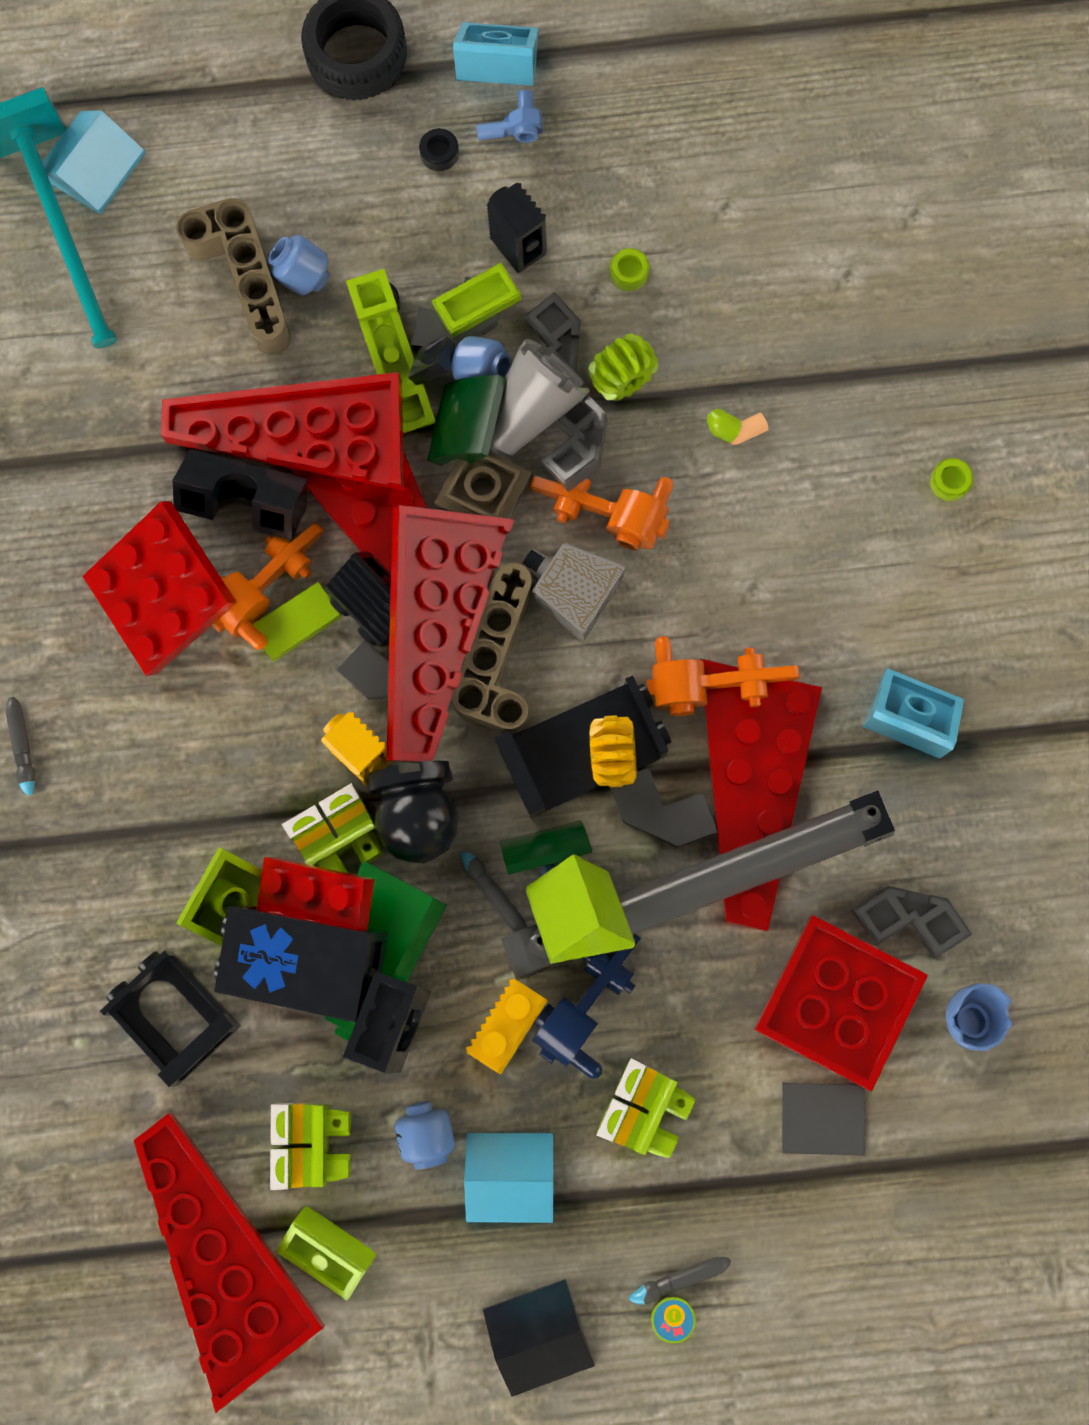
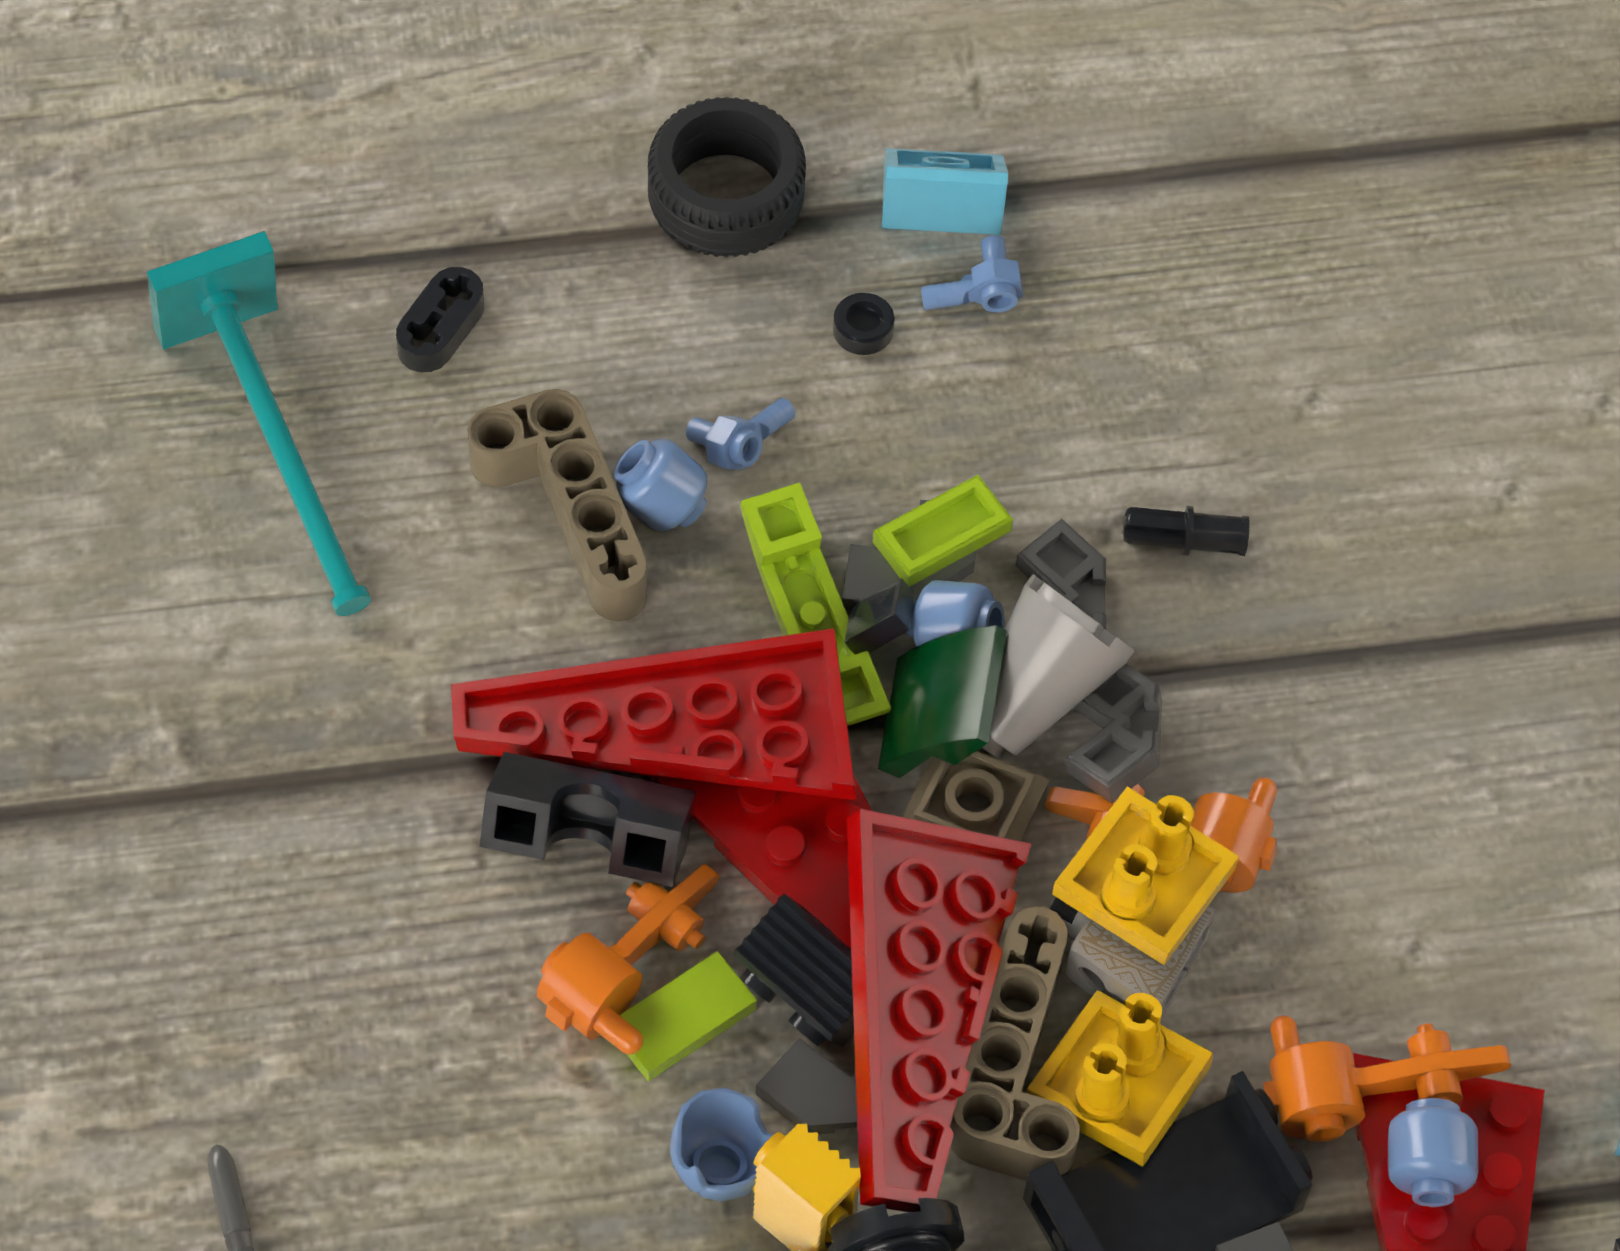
camera: 10 degrees left, 20 degrees down
medium azure slope [42,110,146,215] -> none
red plate [82,501,237,676] -> none
black brick [486,183,547,273] -> none
lime gear [588,333,659,401] -> none
yellow gear [590,715,637,788] -> none
lime tile [610,248,650,291] -> none
arm [706,408,769,445] -> none
none -> black beam [396,267,484,373]
none -> medium blue hair [670,1087,773,1201]
none -> medium blue piece [686,398,795,470]
none -> yellow plate [1027,990,1213,1167]
none -> yellow plate [1052,786,1239,966]
none -> black axle [1122,506,1250,556]
none -> medium blue head [1388,1098,1478,1207]

